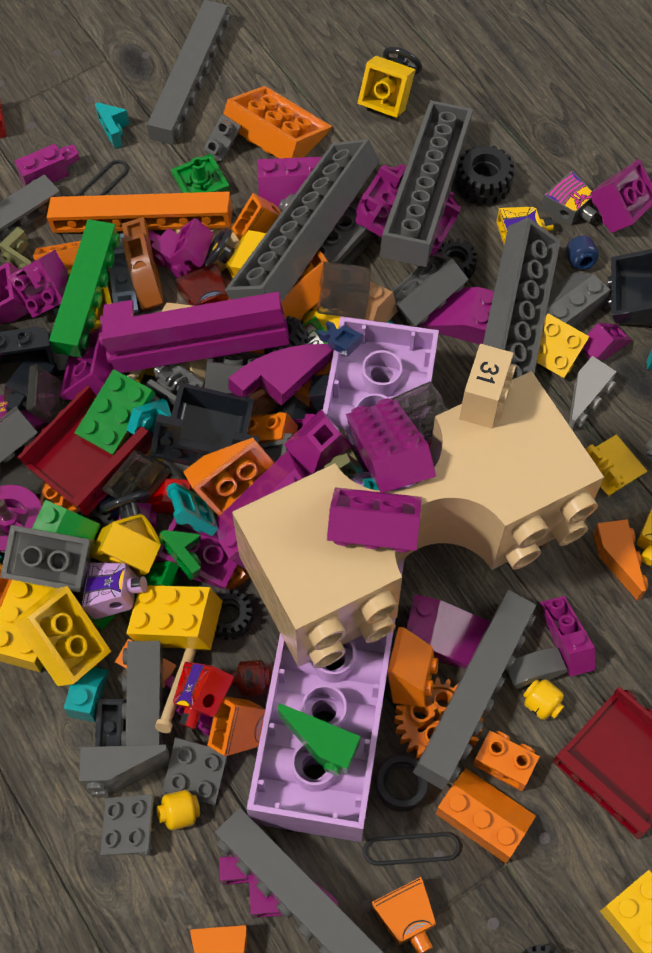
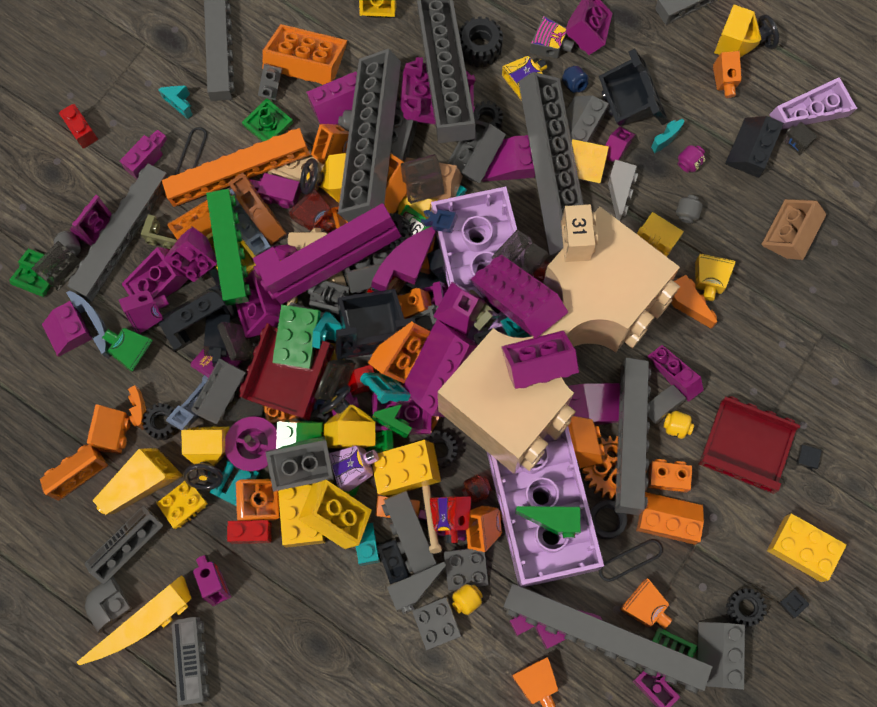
camera: 20 degrees left, 10 degrees up
magenta hinge [170,218,214,271] -> none

